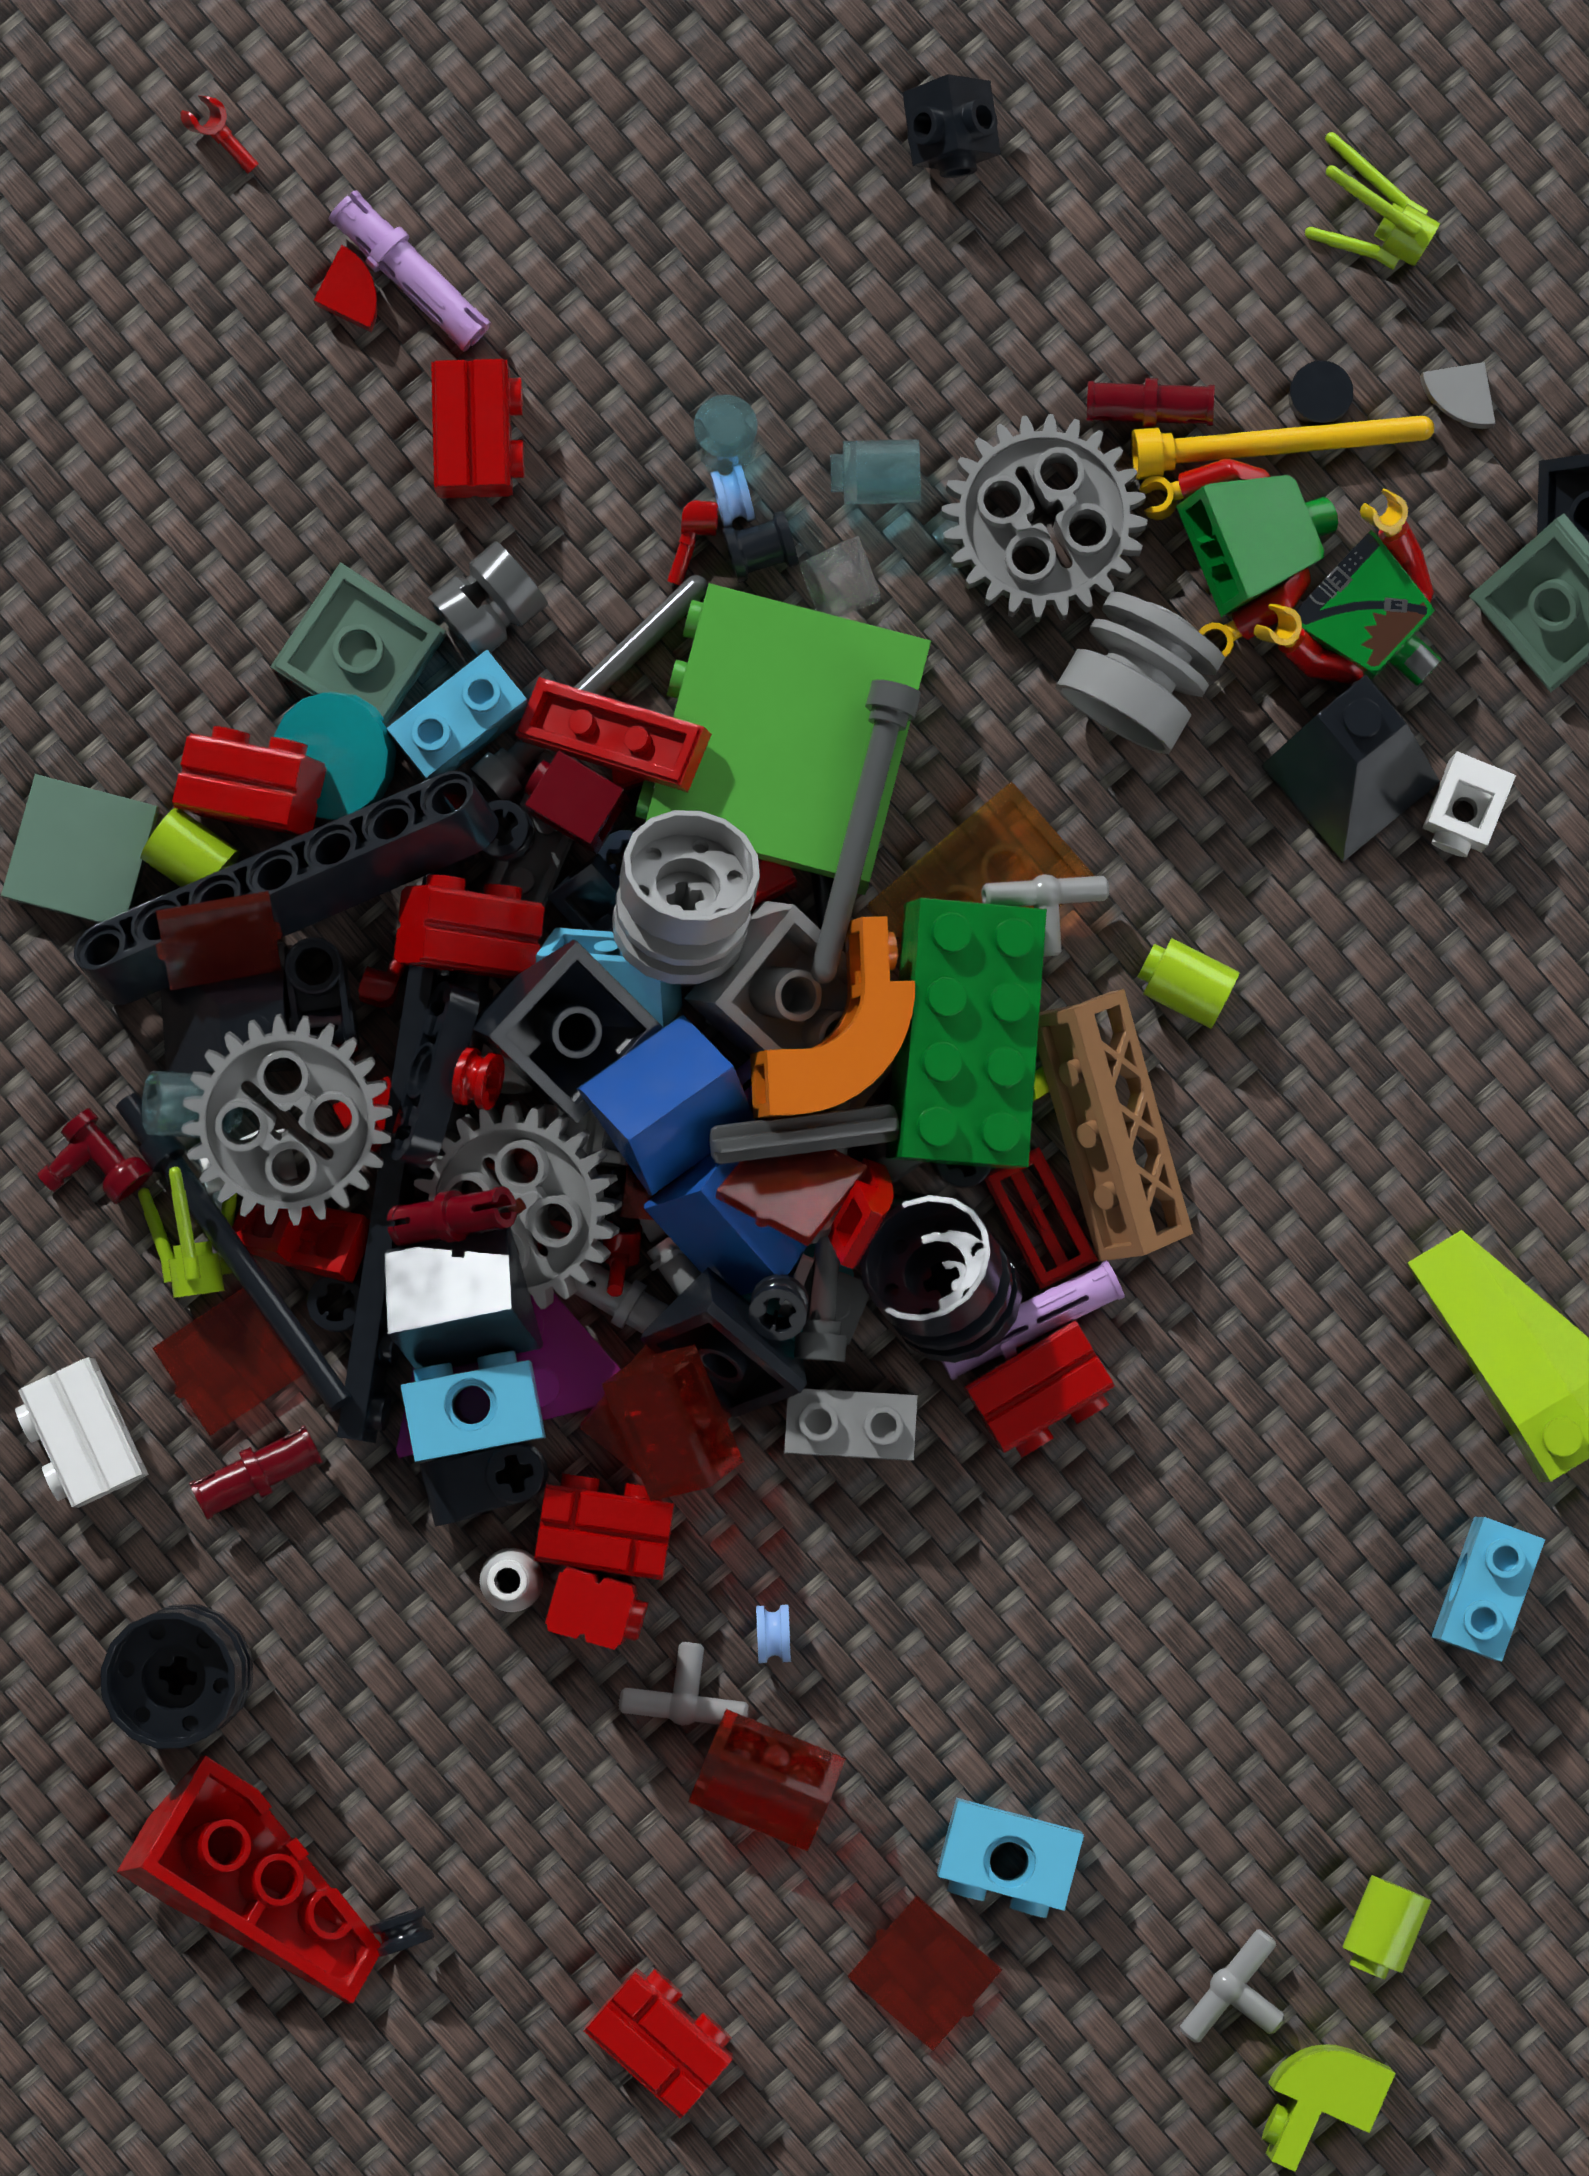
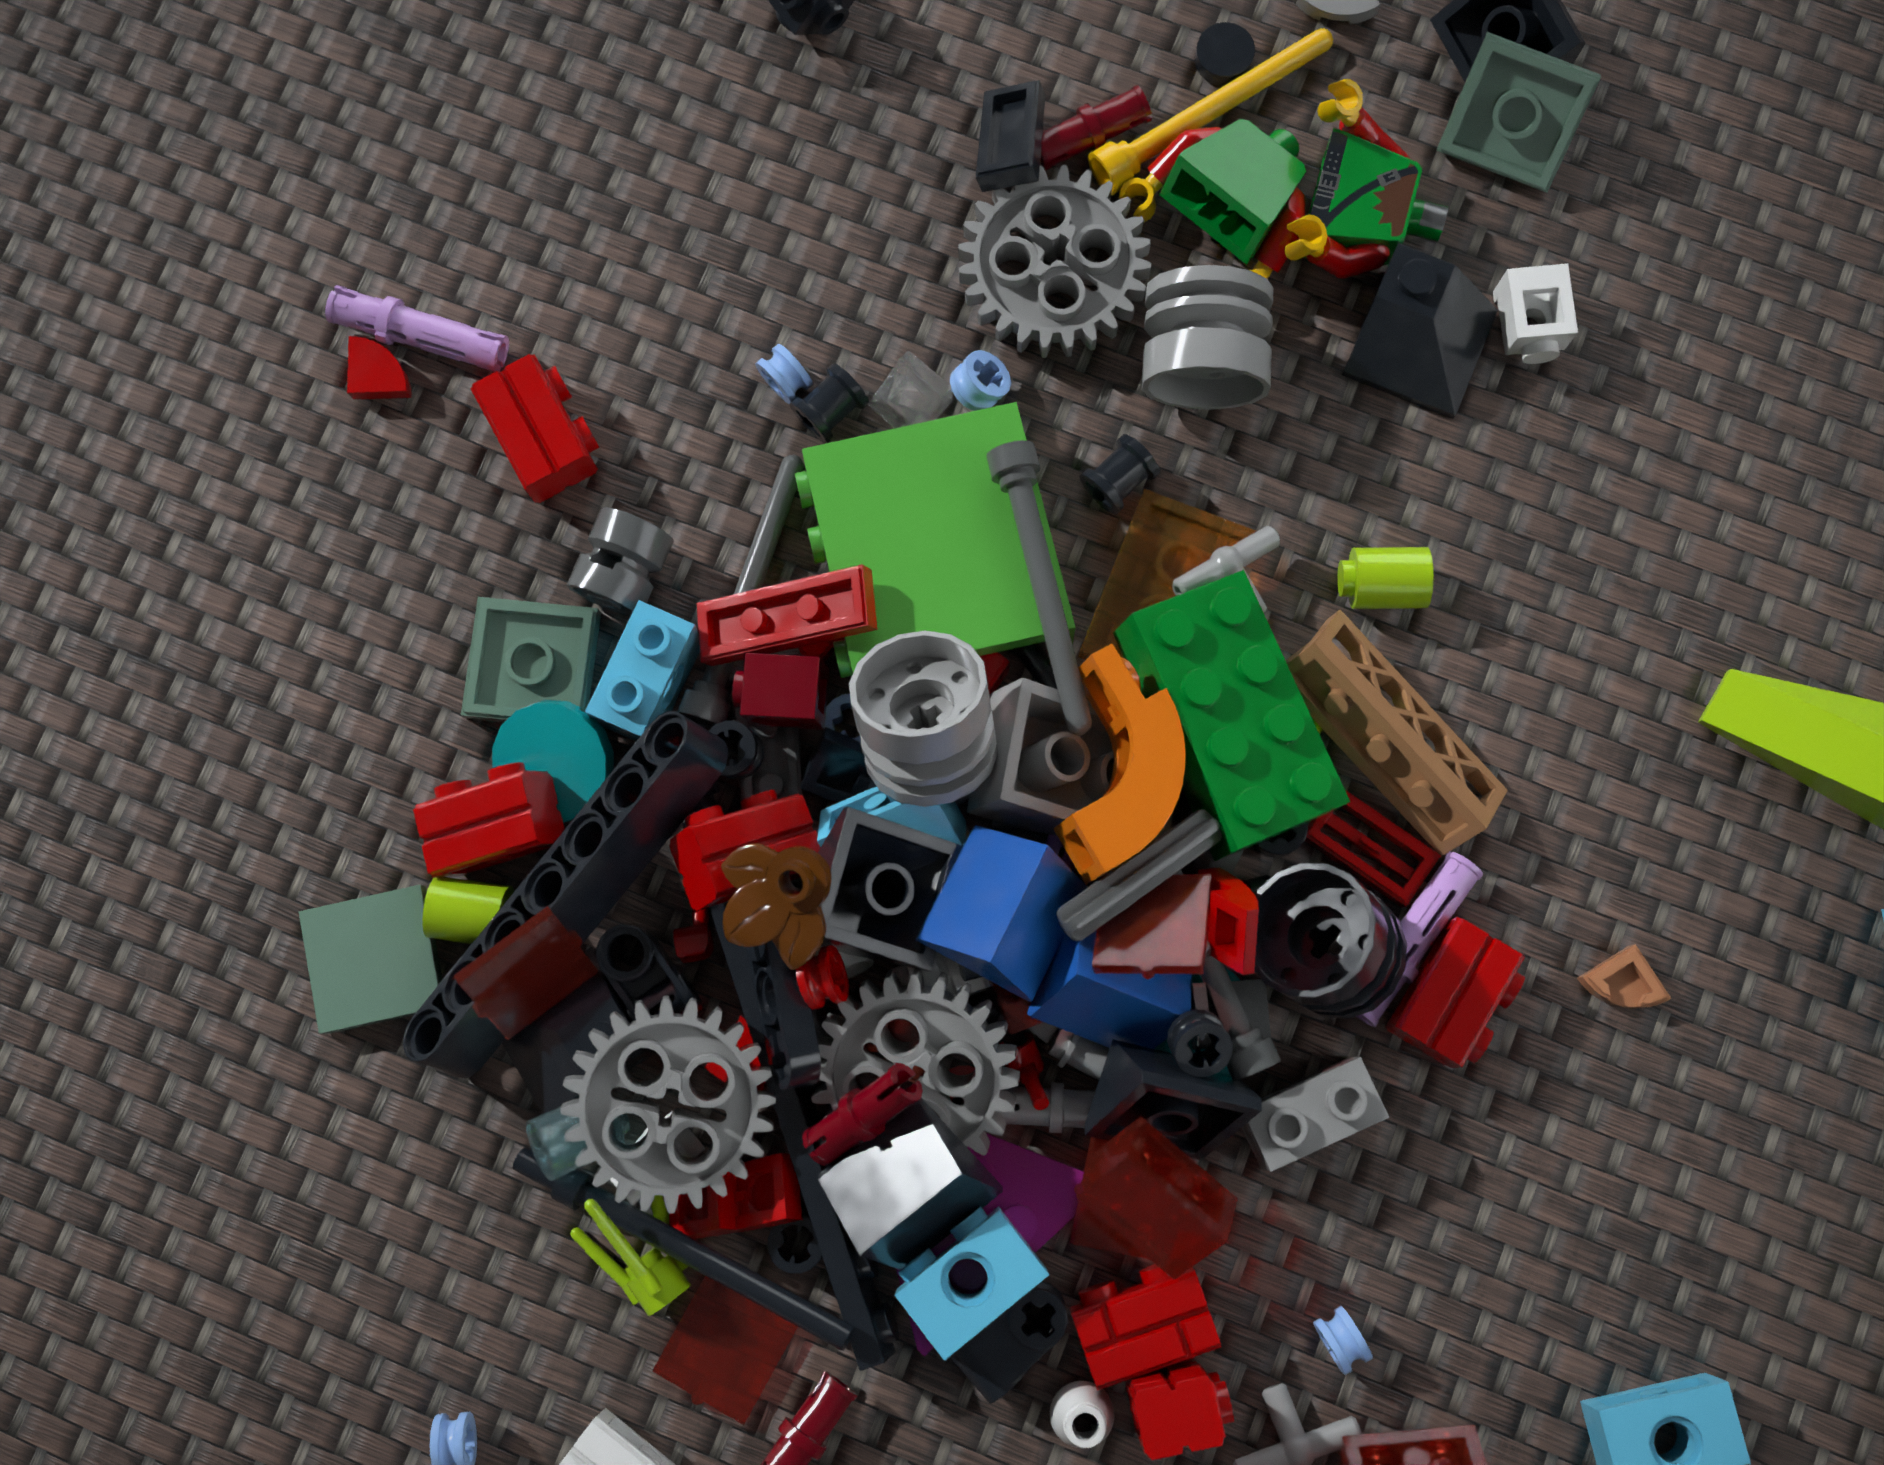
camera: 20 degrees left, 5 degrees down
dark red piece [37,1108,153,1204] -> none
red hand [181,95,259,174] -> none
red hand [667,500,719,586] -> none
clear light blue brick [694,395,758,473] -> none
clear light blue brick [830,439,921,505] -> none
none -> reddish brown plate [721,843,832,970]
none -> light blue bush [950,350,1011,411]
none -> black tile [975,80,1046,192]
none -> black bush [1079,433,1161,515]
none -> nougat tile [1577,944,1672,1009]

